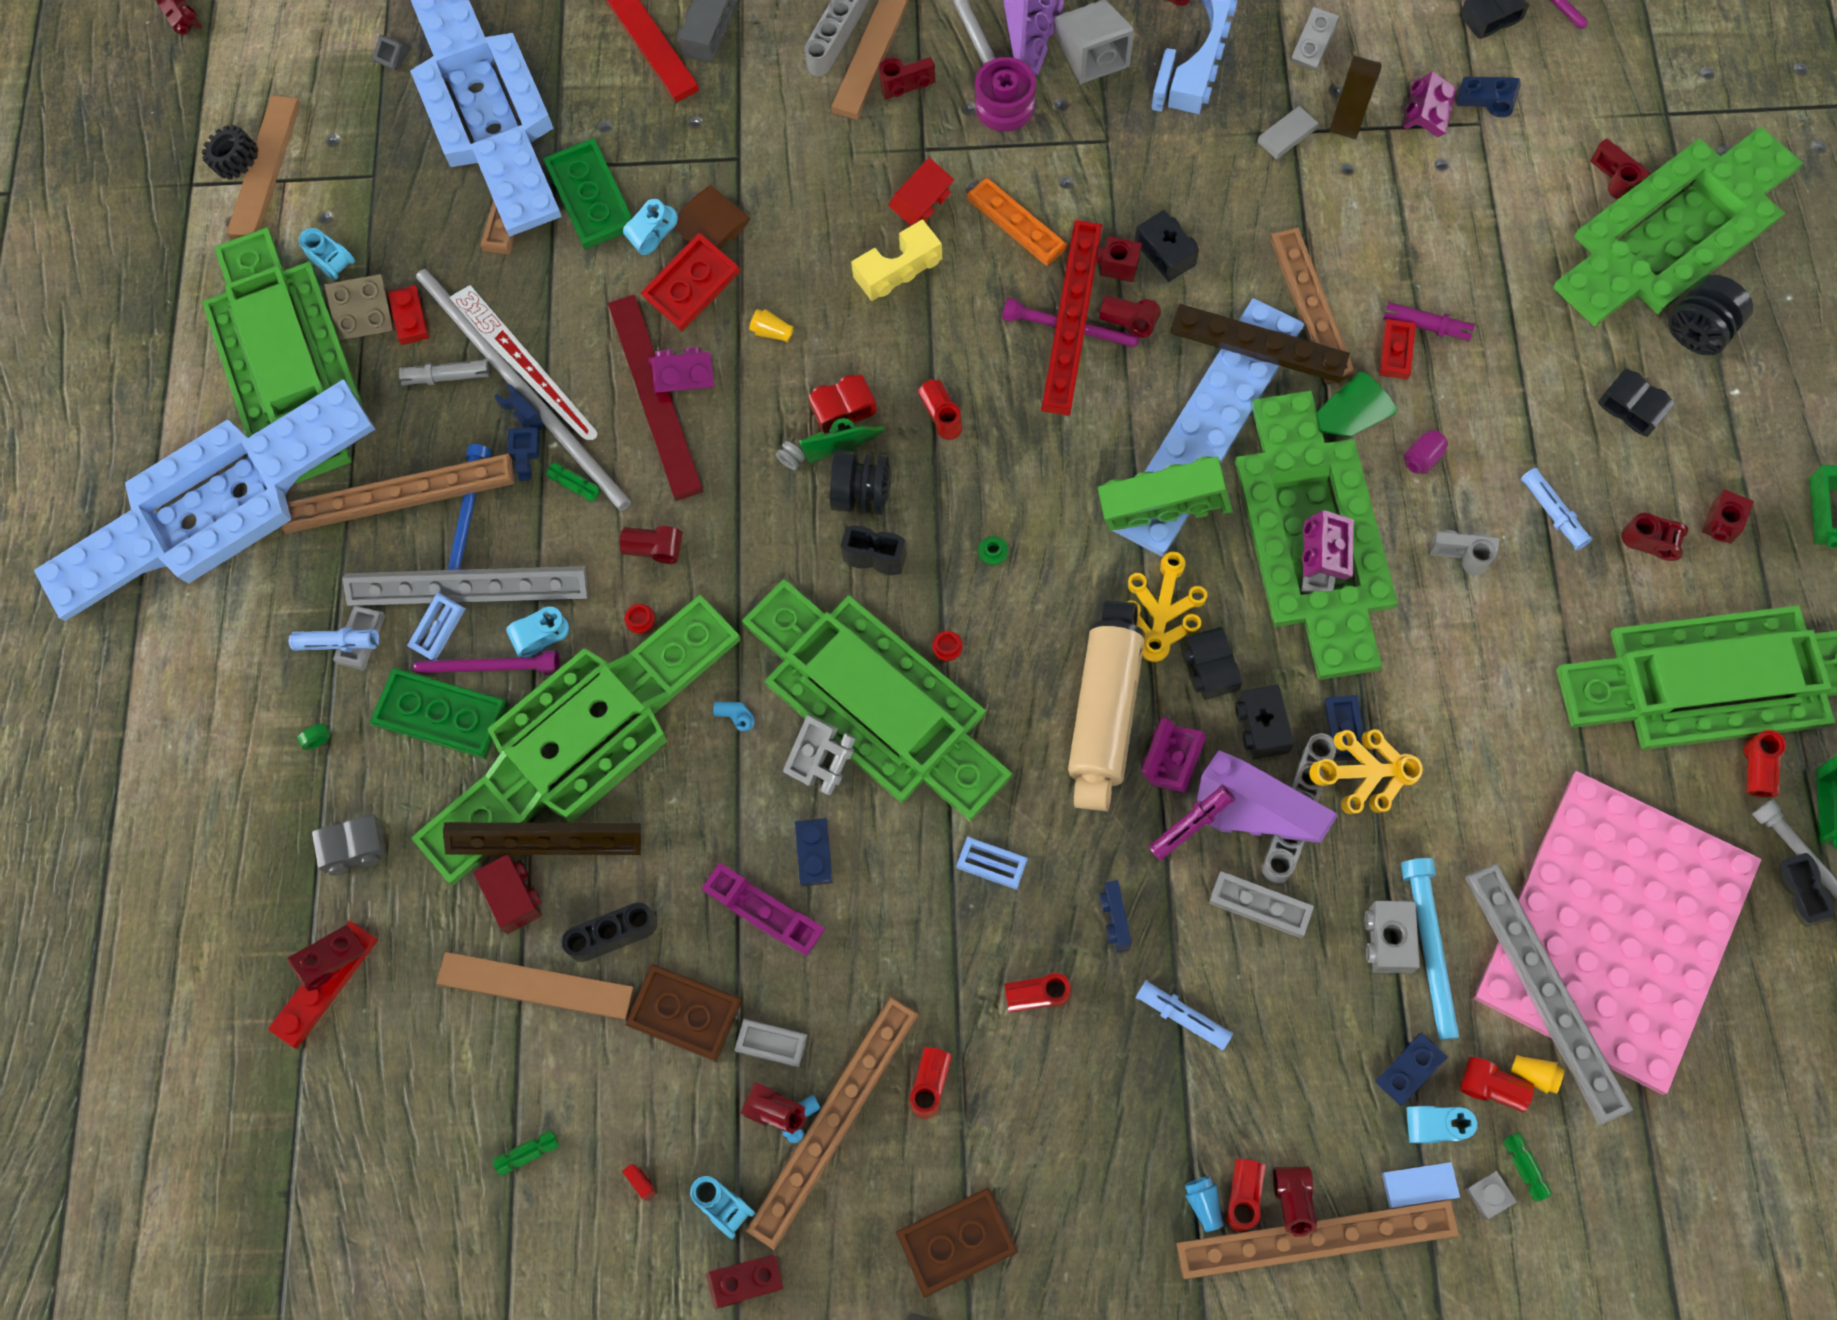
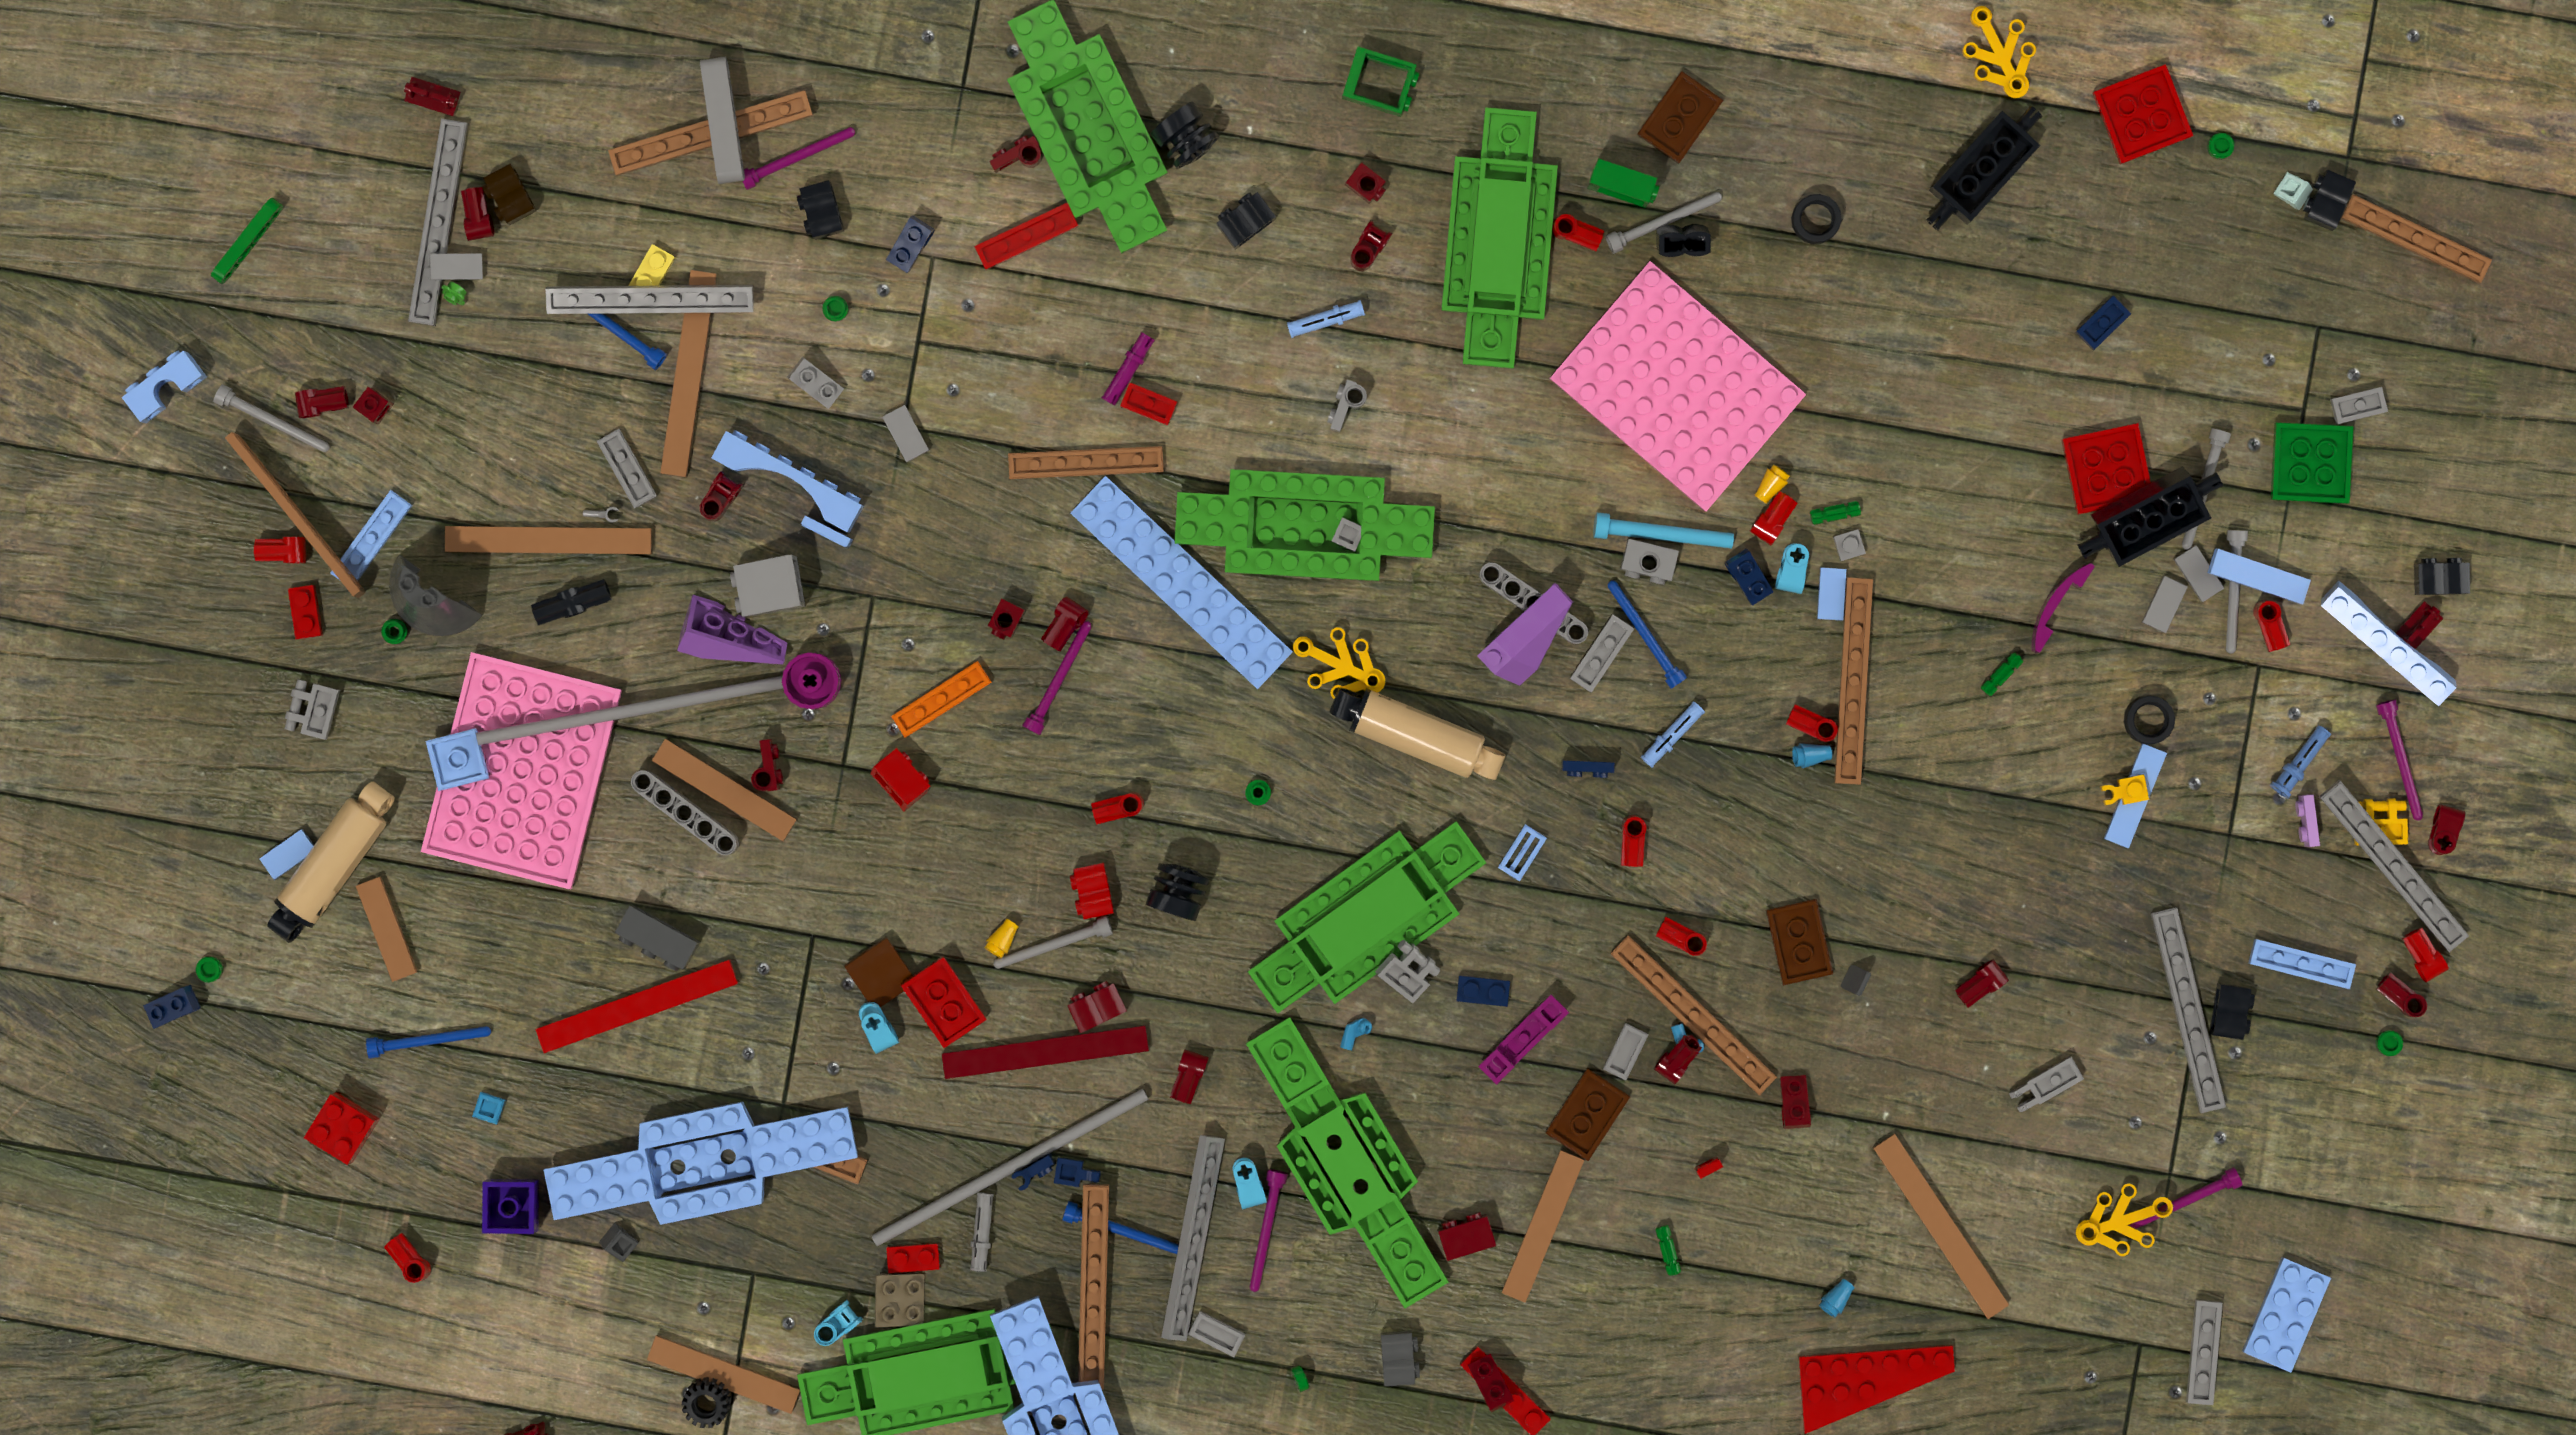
camera: 85 degrees left, 20 degrees up
light blue pin [289,627,379,652] -> none
green tile [369,667,509,760] -> none
light blue tile [407,593,466,660] -> none
dark brown plate [443,822,641,855] -> none
sticker [449,285,597,440] -> none
green plate [543,138,633,250] -> none
green axle [546,462,601,502] -> none
black beam [561,902,658,962] -> none
red plate [624,604,655,634] -> none
magenta bracket [648,347,714,393] -> none
medium azure piece [690,1176,755,1240] -> none
light grey bush [775,441,805,470] -> none
green panel [799,418,884,465] -> none
black brick [841,525,907,575] -> none
light yellow arch [851,219,942,301] -> none
red plate [932,631,963,661] -> none
red tile [1041,220,1103,416] -> none
bright green wedge [1098,456,1233,531] -> none
black brick [1135,210,1199,282] -> none
magenta bracket [1141,717,1206,793] -> none
magenta pin [1149,784,1235,861] -> none
dark brown plate [1170,304,1350,383] -> none
black brick [1181,627,1242,700] -> none
black brick [1235,684,1294,760] -> none
dark red piece [1273,1166,1317,1237] -> none
magenta bracket [1302,510,1354,580] -> none
yellow plant [1309,729,1423,815] -> none
green panel [1316,372,1398,438] -> none
dark blue plate [1324,695,1367,761] -> none
dark brown beam [1329,55,1382,140] -> none
magenta bracket [1402,71,1457,138] -> none
magenta brick [1404,430,1448,474] -> none
light grey tile [1465,863,1633,1125] -> none
none -> green plate [822,296,848,322]
none -> red plate [974,203,1079,270]
none -> light grey piece [993,915,1113,969]
none -> dark red brick [1067,981,1127,1033]
none -> blue piece [1608,580,1688,689]

